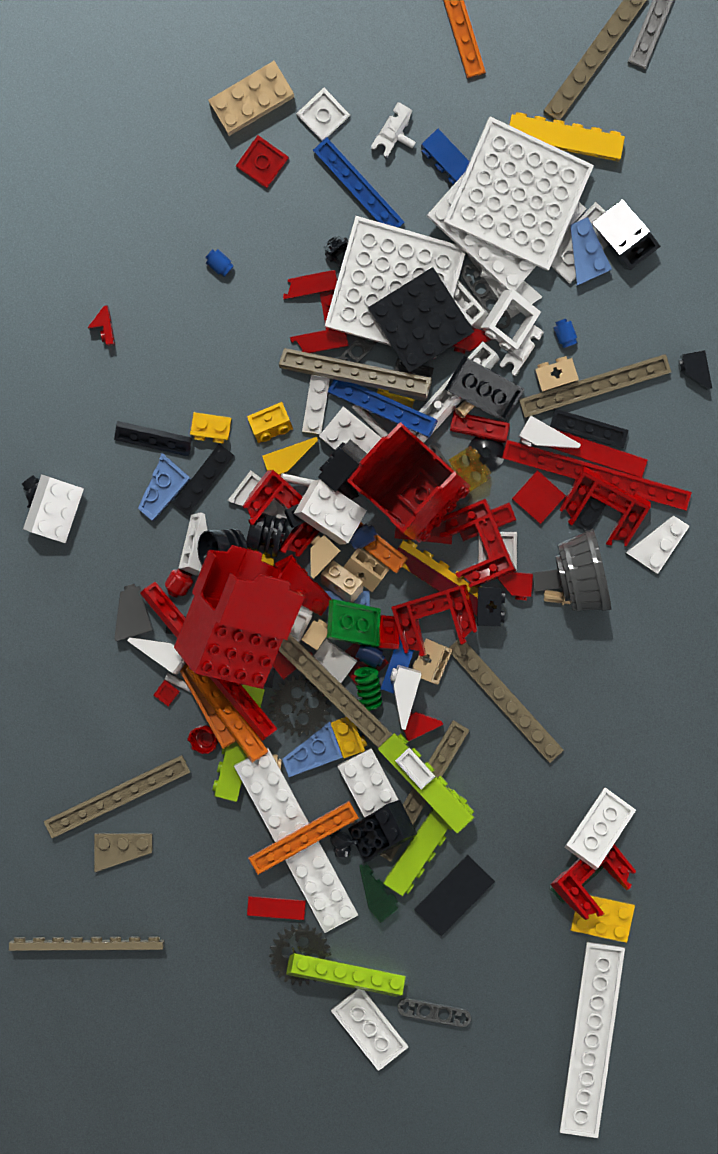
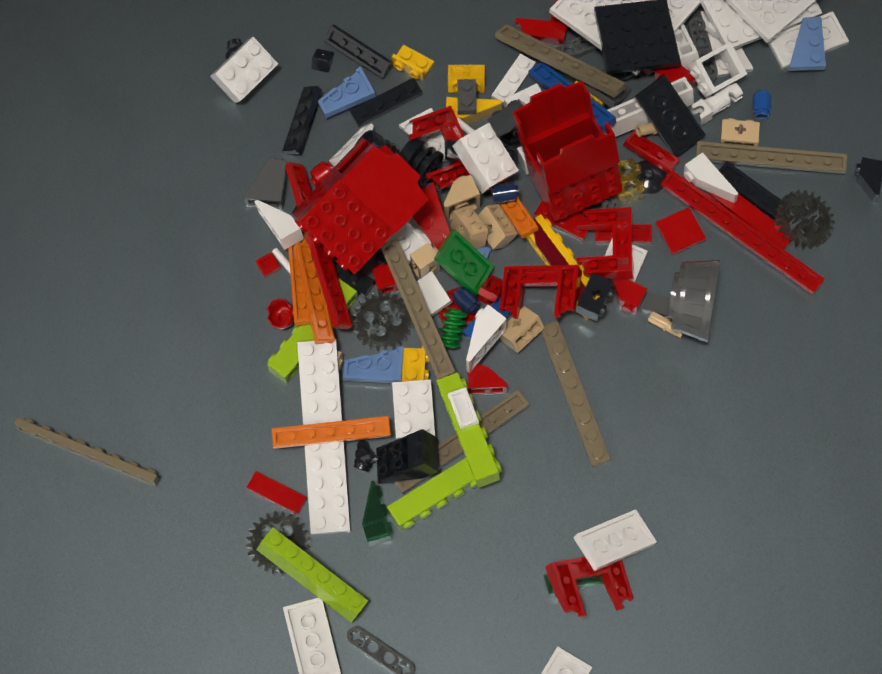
camera: 30 degrees right, 20 degrees down
dark tan plate [43,755,191,838] -> none
dark tan wing [94,833,152,872] -> none
black tile [414,854,495,936] -> none
red wedge [560,466,651,546] -> none
yellow plate [570,895,635,943] -> none
black plate [574,496,606,531] -> none
slope [592,199,661,270] -> none
white wing [626,516,689,574] -> none
none -> black plate [282,86,322,155]
none -> black slope [311,49,334,72]
none -> dark grey plate [457,79,476,114]
none -> clear smoke gear [774,190,835,249]

